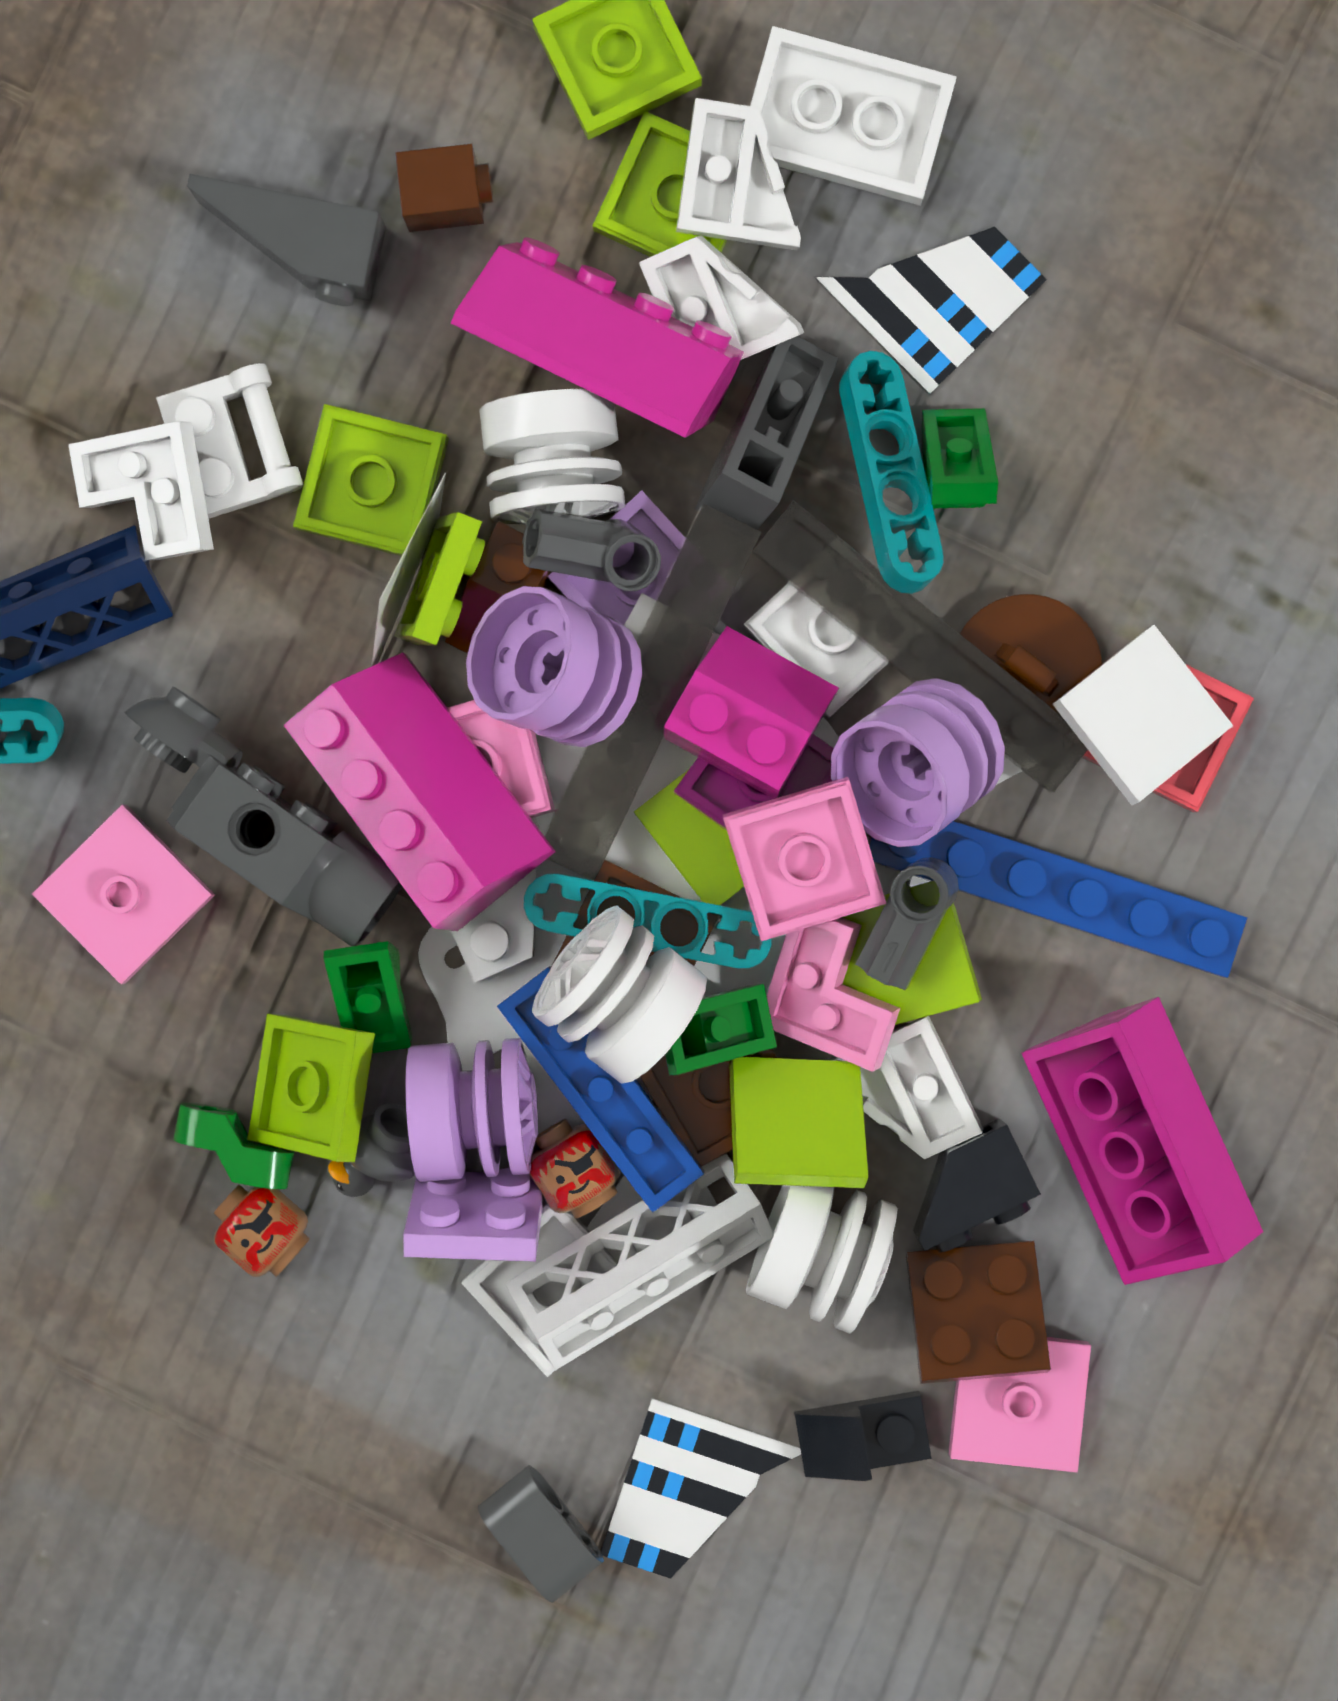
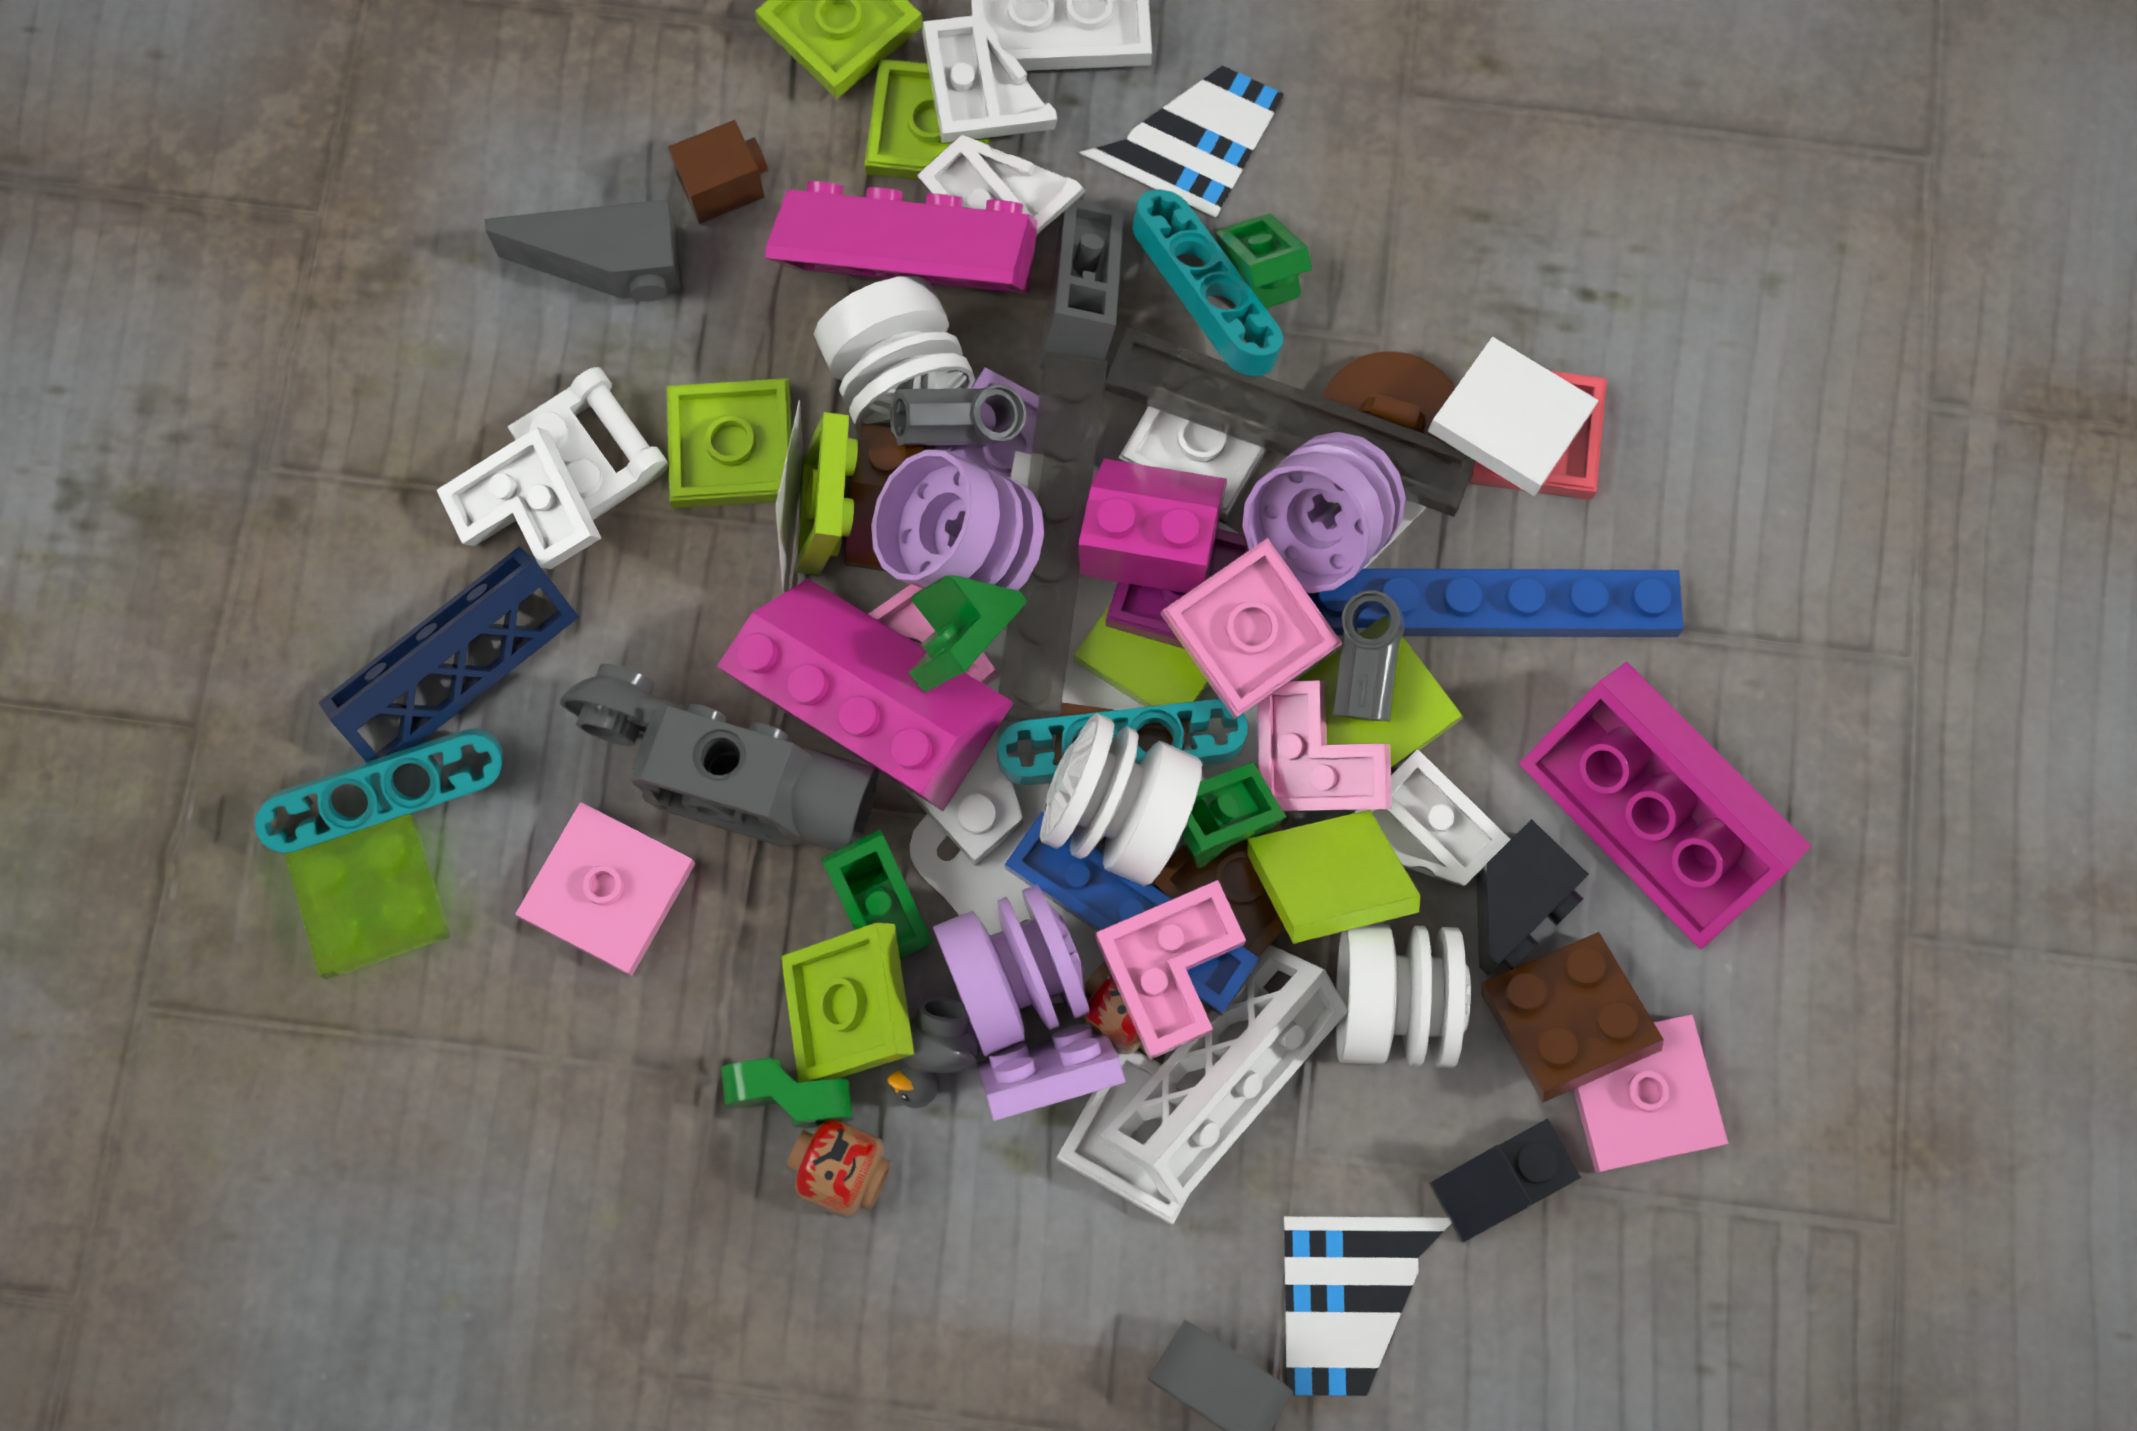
camera: 15 degrees left, 15 degrees down
none -> green slope [909,575,1028,693]
none -> bright pink plate [1095,880,1246,1060]

